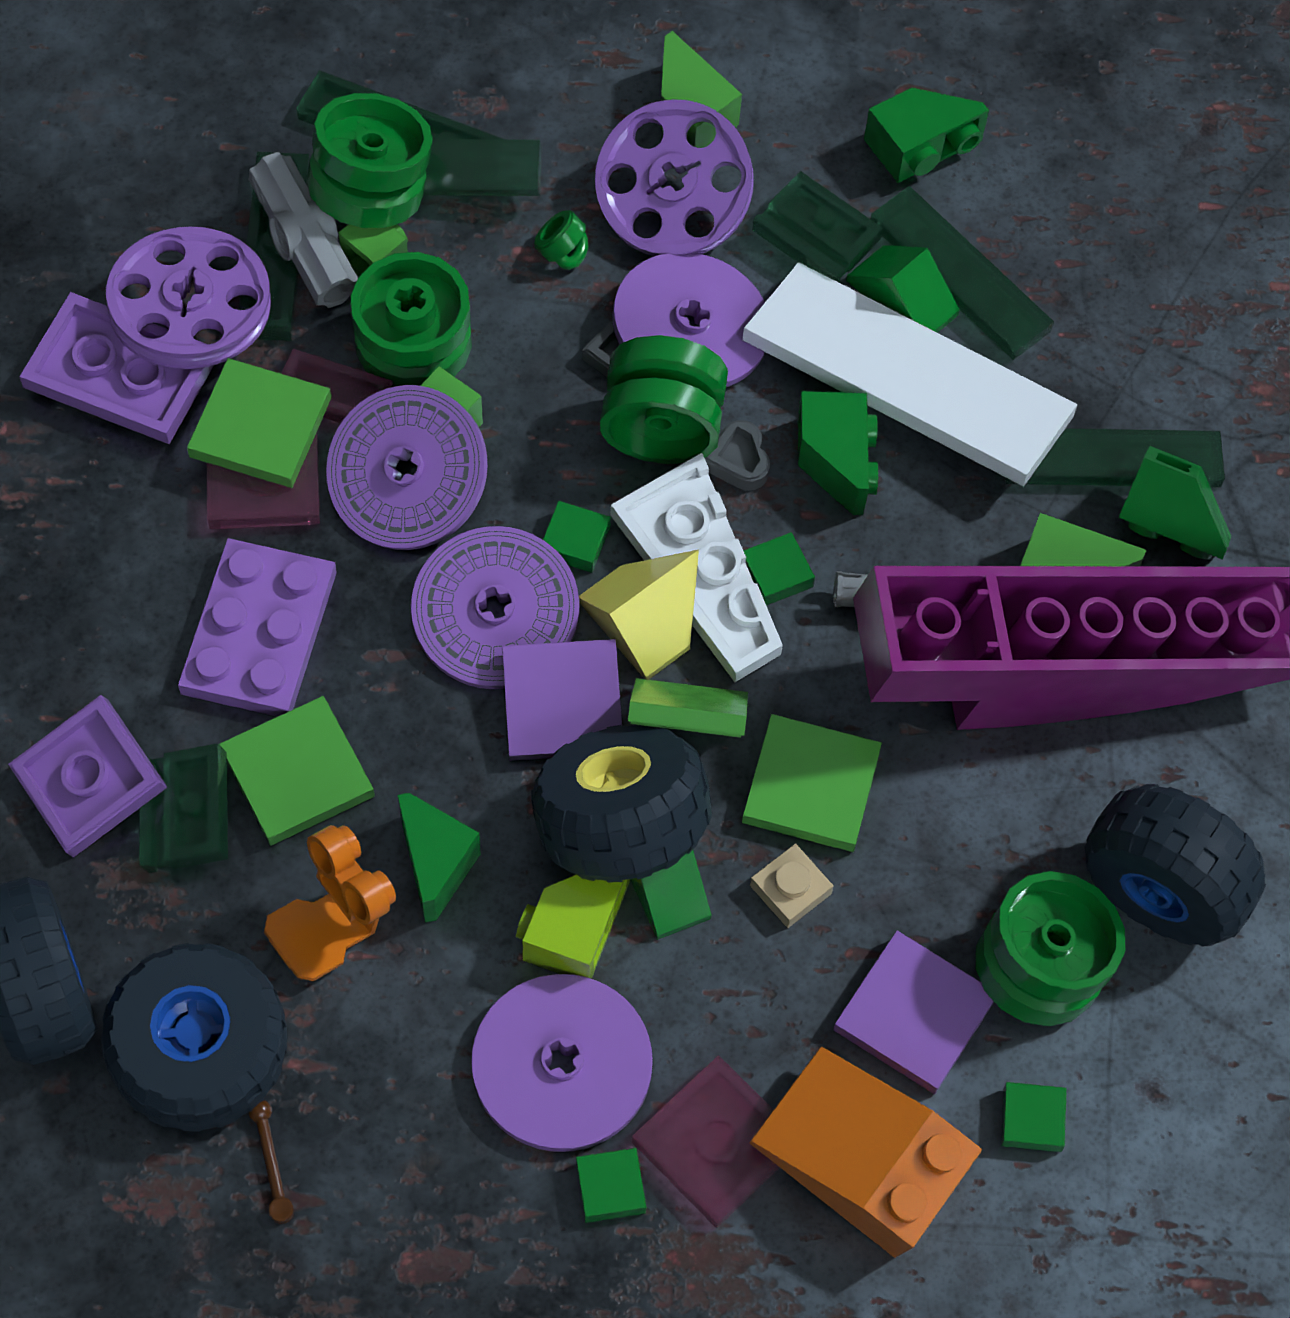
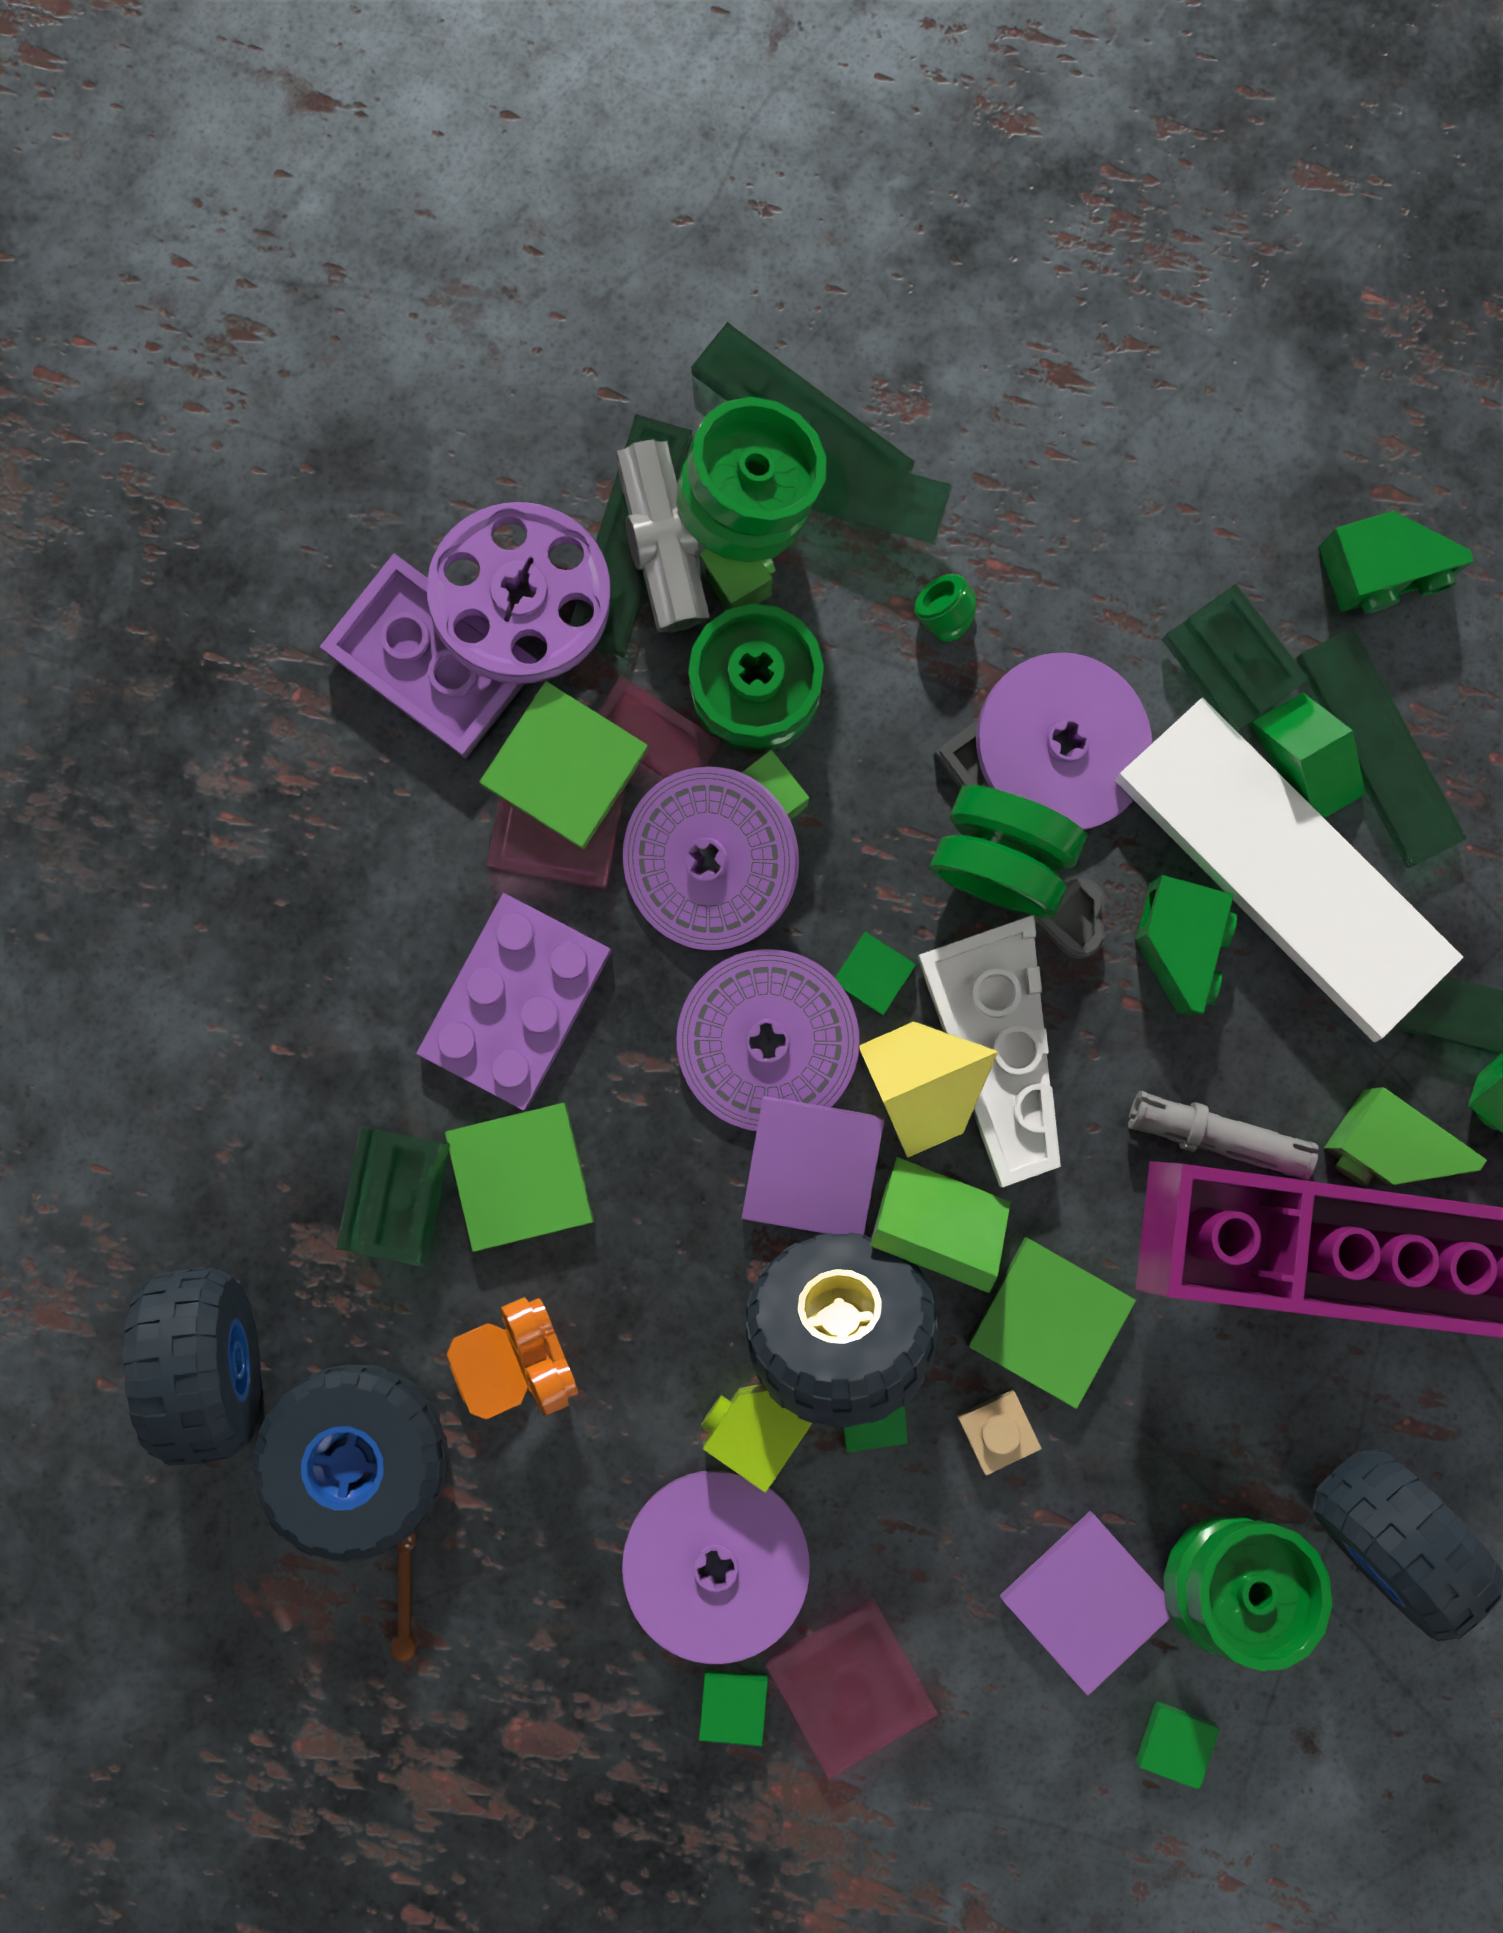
camera: 15 degrees right, 20 degrees up
medium lavender tile [8,695,167,857] -> none
green slope [397,793,481,923] -> none
medium lavender wedge [595,99,754,257] -> none
bright green slope [659,31,742,148] -> none
green tile [743,532,815,606] -> none
orange slope [749,1046,983,1258] -> none

